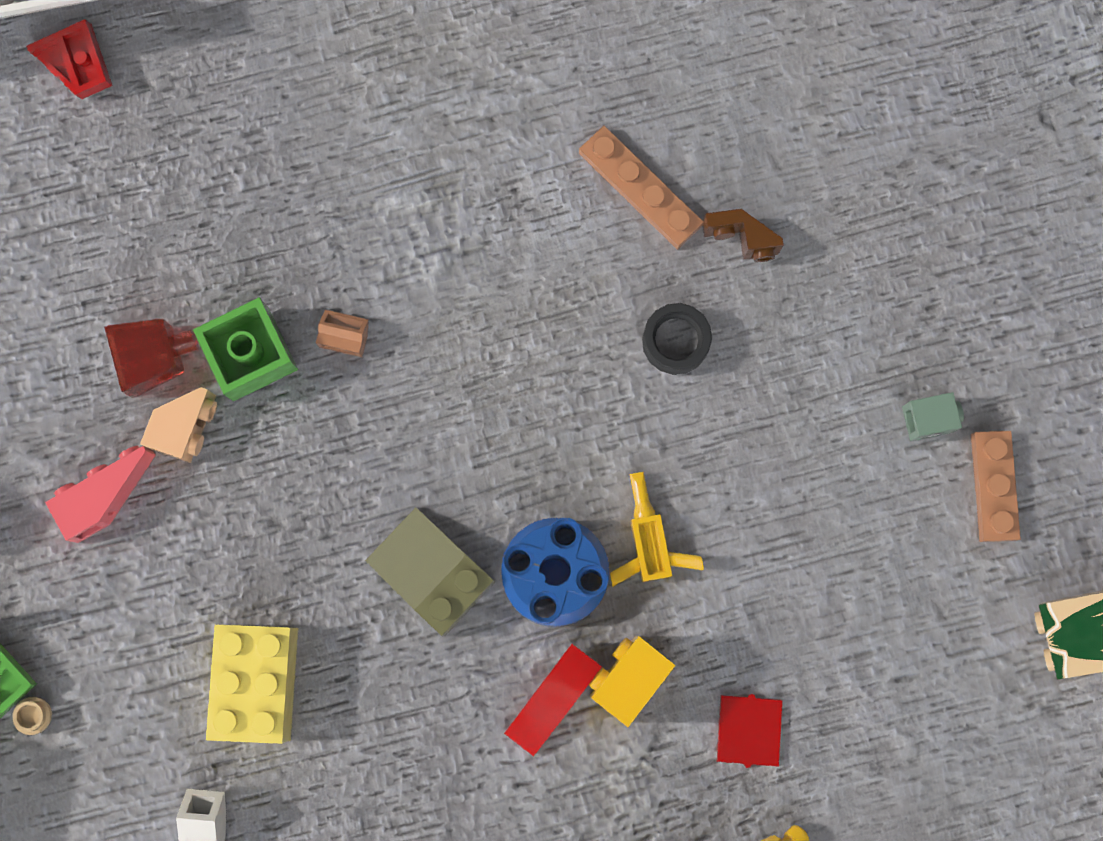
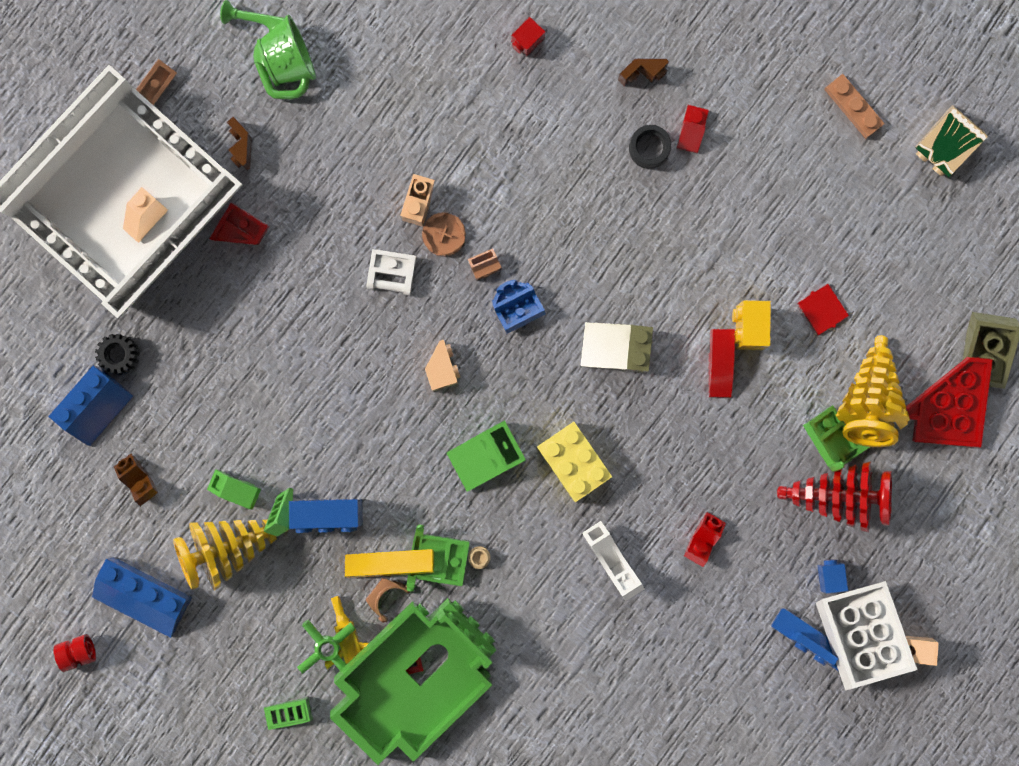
camera: 40 degrees left, 5 degrees up
coral slope [45,446,156,543] -> none
clear red torso [104,319,199,398] -> none
bright green brick [193,297,298,402] -> none
blue piece [501,518,609,627] -> none
nougat plate [579,125,704,250] -> none
yellow piece [610,472,704,587] -> none
sand green brick [902,392,964,442] -> none
none -> white plate [366,249,416,295]
none -> light nougat slope [400,174,435,227]
none -> nougat tile [422,212,466,257]
none -> bright green slope [446,420,526,492]
none -> blue slope [492,280,546,334]
none -> red brick [511,17,545,56]
none -> red slope [676,105,709,153]

